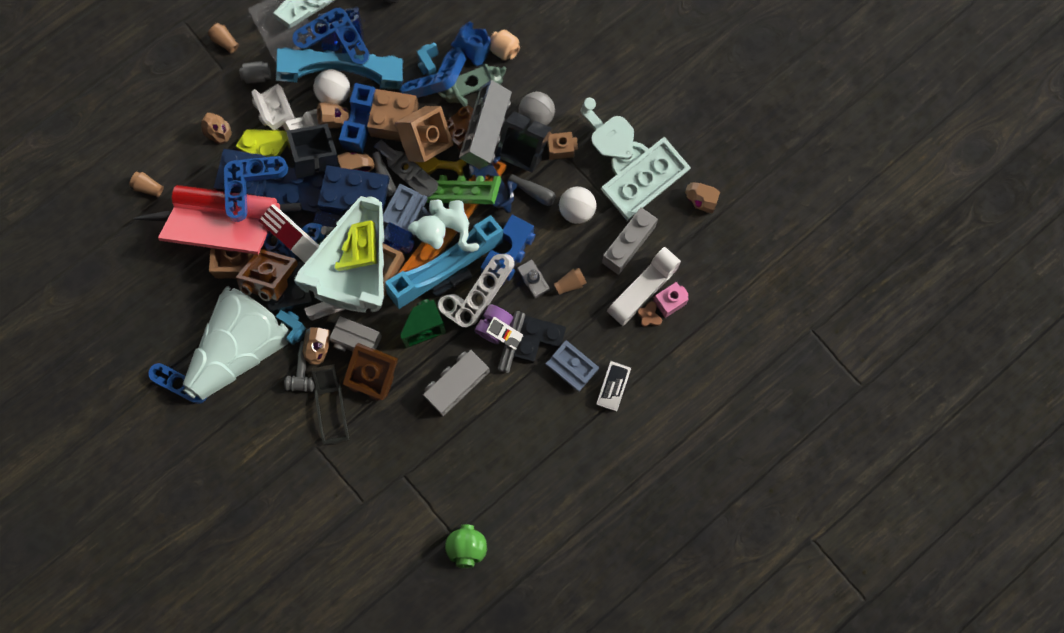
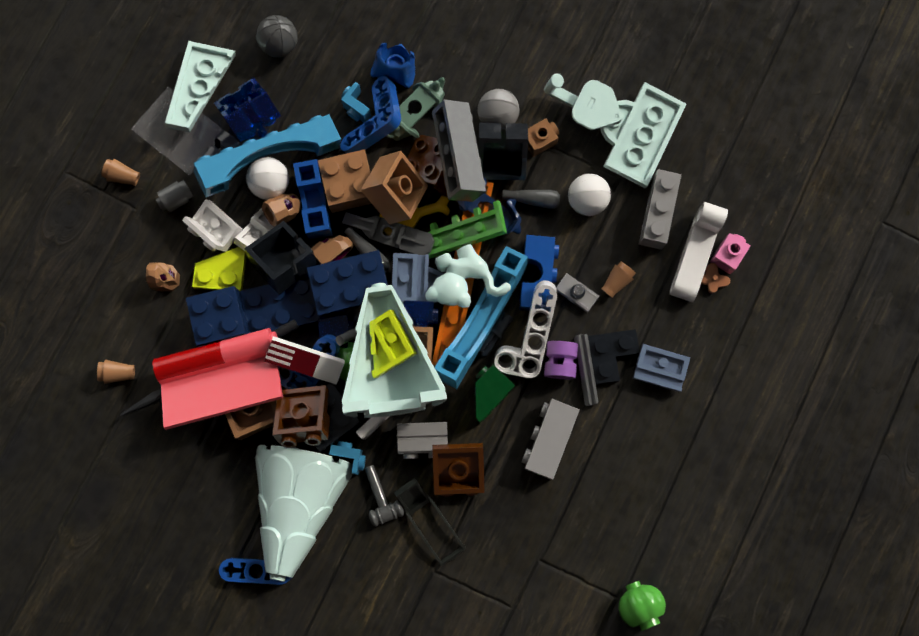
camera: 25 degrees left, 5 degrees up
blue beam [224,156,288,222] -> none
blue beam [292,8,370,65] -> none
medium nougat rock [303,328,331,365] -> none
sticker [487,317,523,350] -> none
light nougat head [490,29,520,60] -> none
slope [597,361,631,411] -> none
medium nougat rock [685,182,720,214] -> none

